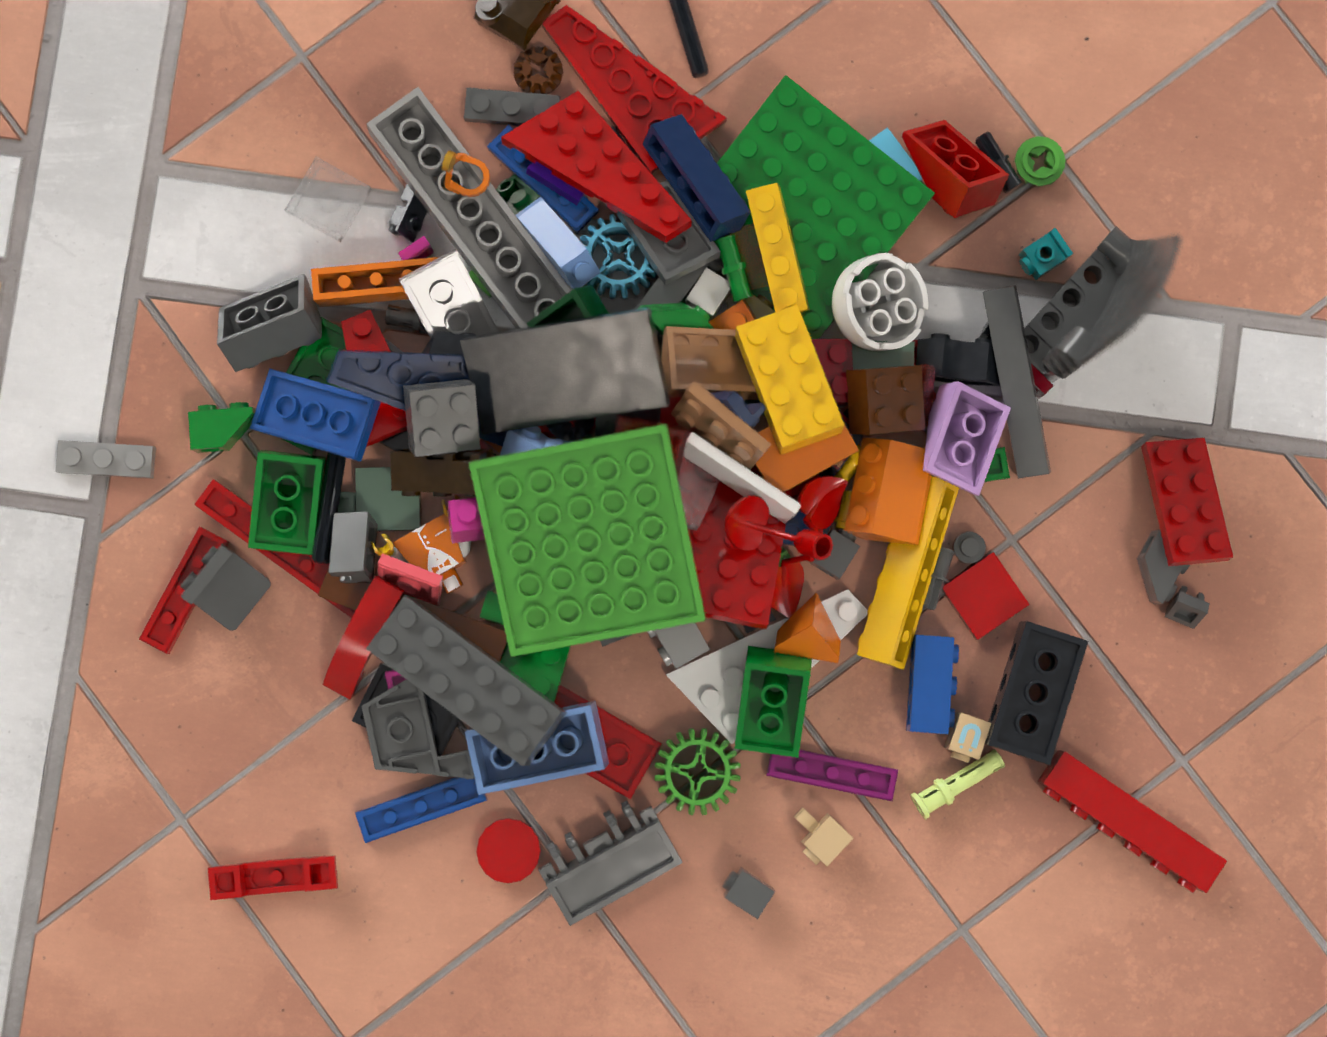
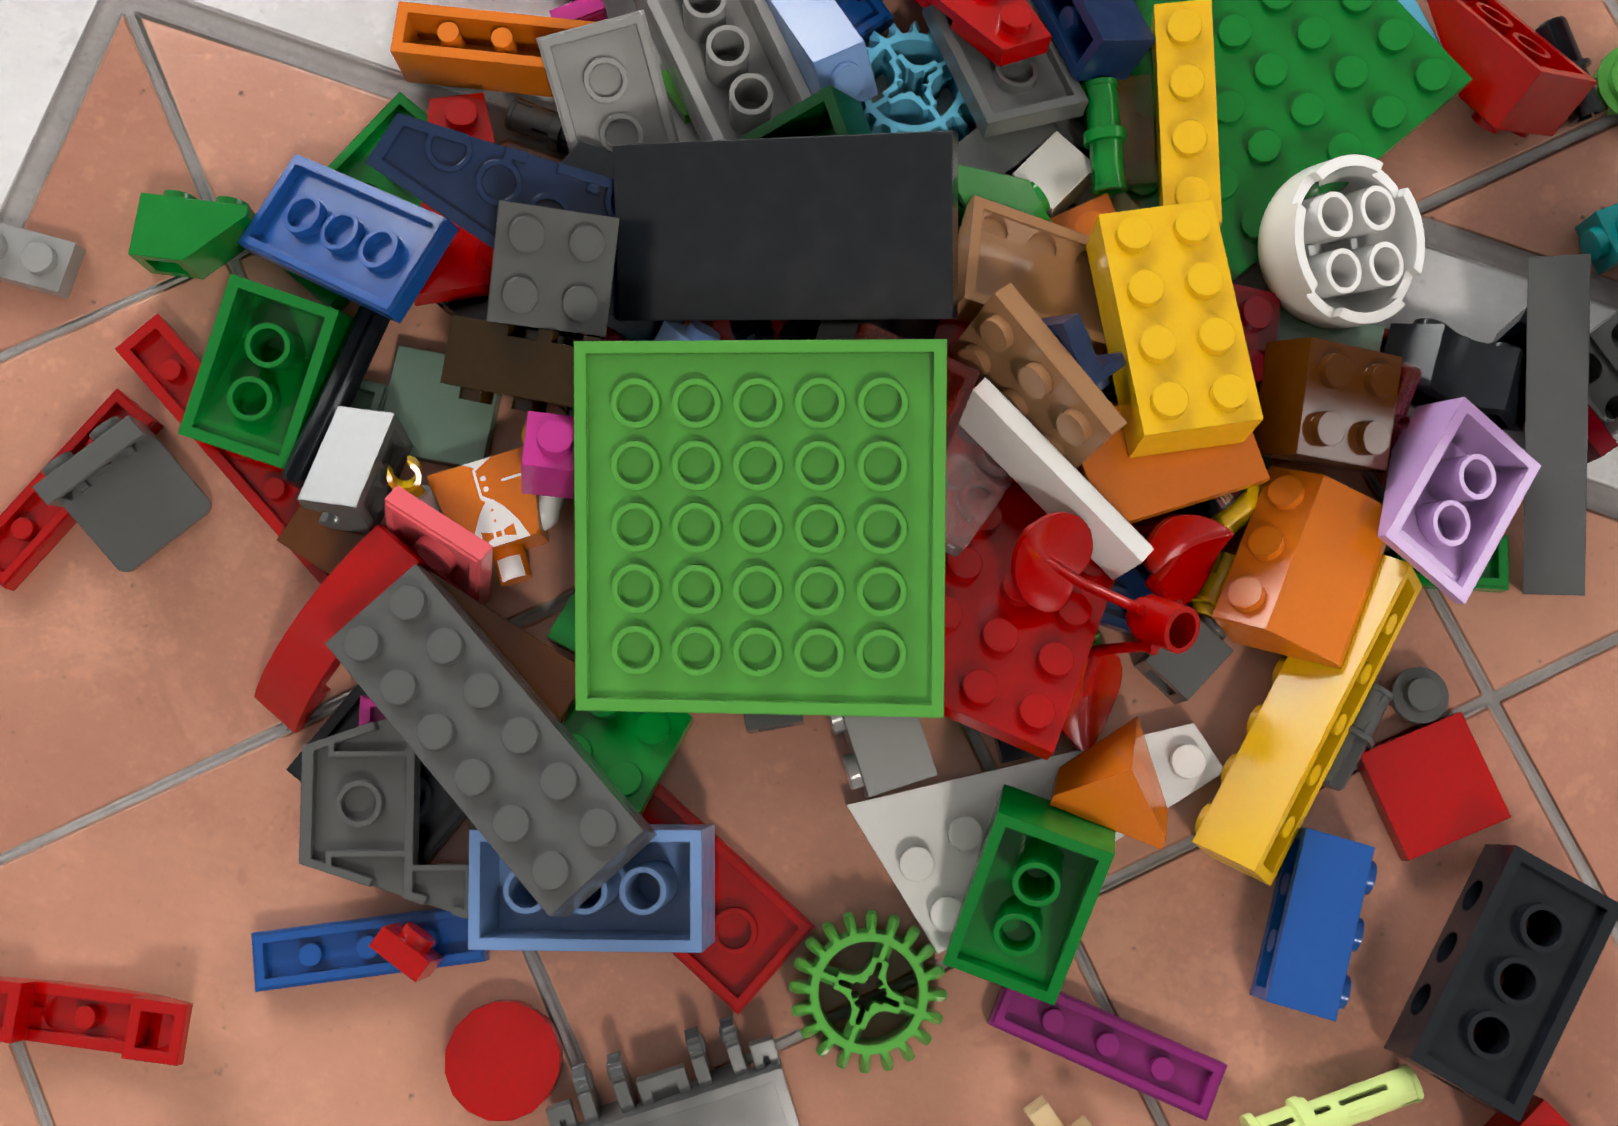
camera: 15 degrees right, 5 degrees down
dark grey slope [217,274,322,372] -> none
tan brick [944,712,992,763] -> none
none -> red plate [369,921,444,982]

